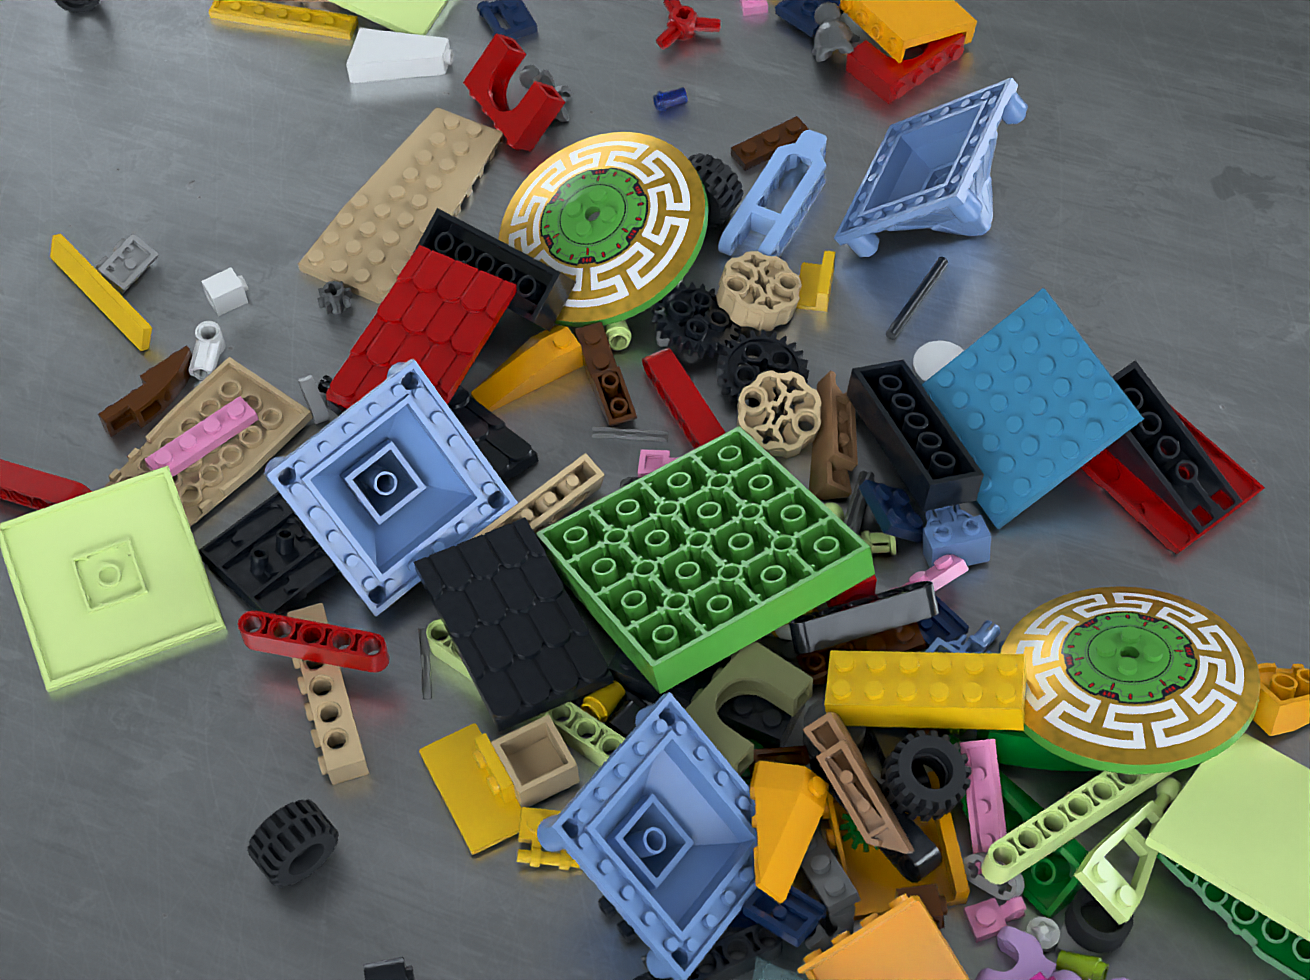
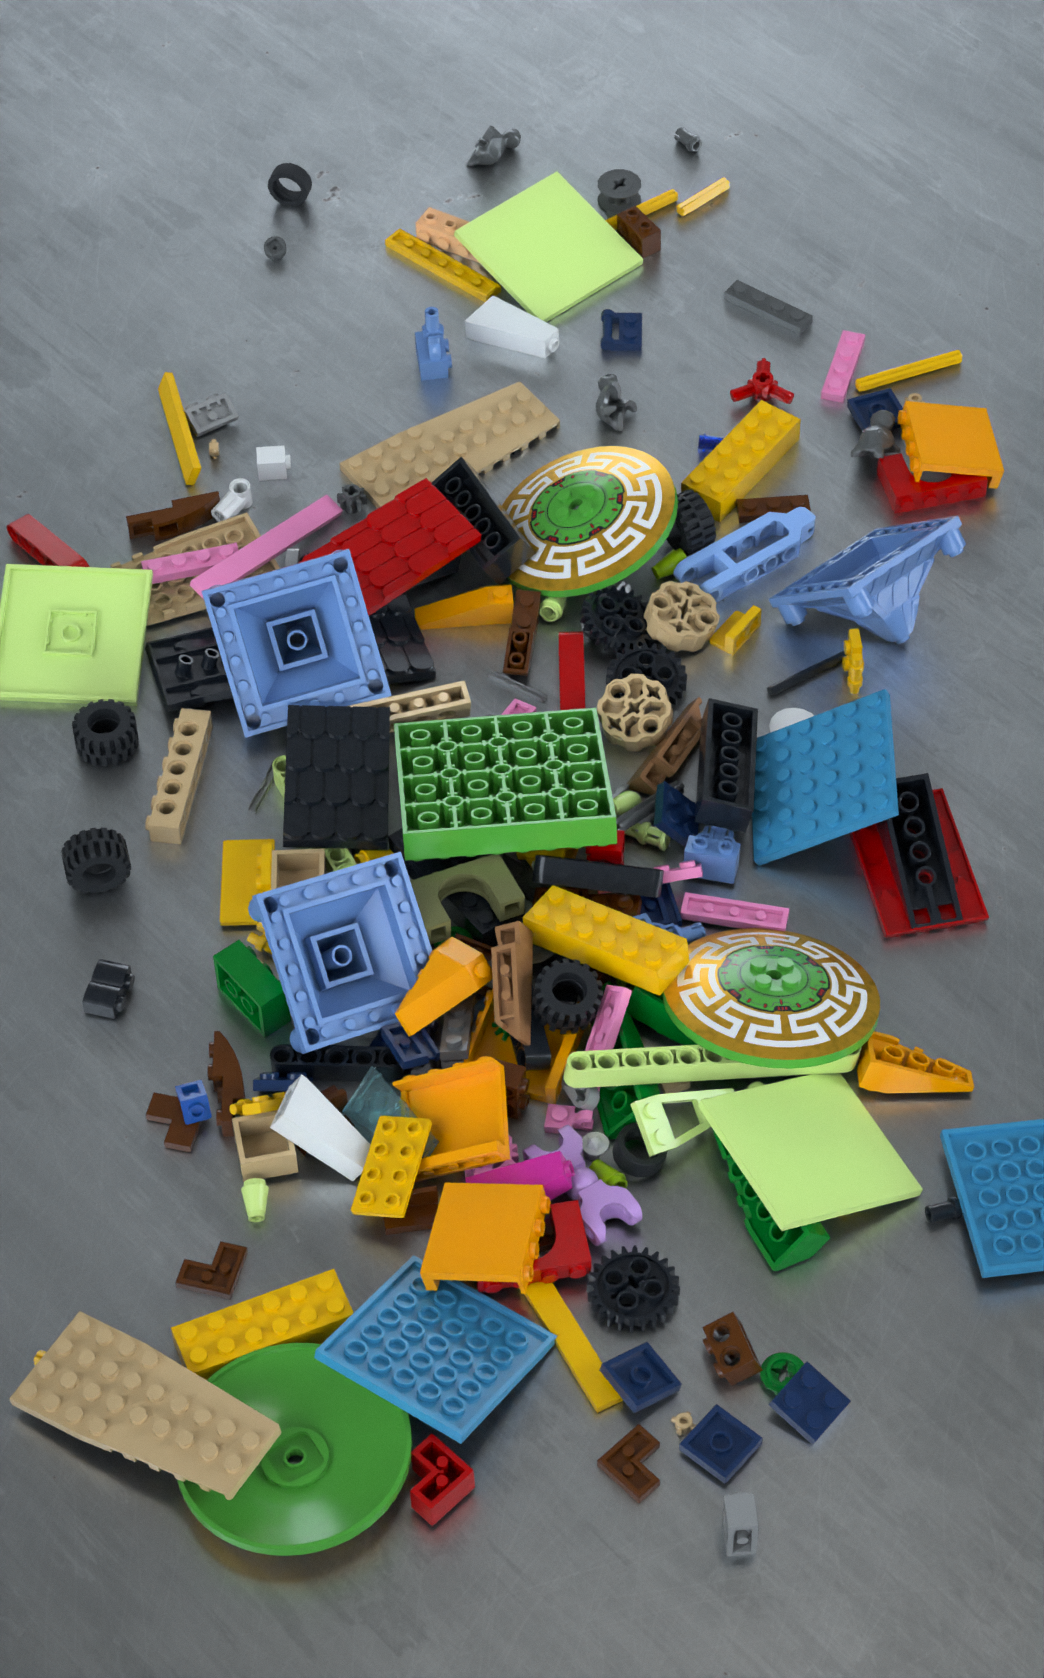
camera: 25 degrees right, 5 degrees down
red beam [238,611,390,673] -> none
red arch [463,33,566,151] -> none
none -> black tyre [72,699,139,767]
none -> bright pink tile [190,495,343,599]
none -> tan piece [209,439,220,459]
none -> green brick [213,940,291,1038]
none -> dark grey tile [264,236,287,260]
none -> medium blue brick [415,307,452,381]
none -> lime cone [651,548,687,580]
none -> bright pink plate [680,892,789,931]
none -> yellow brick [681,400,801,522]
none -> yellow plate [842,628,864,694]

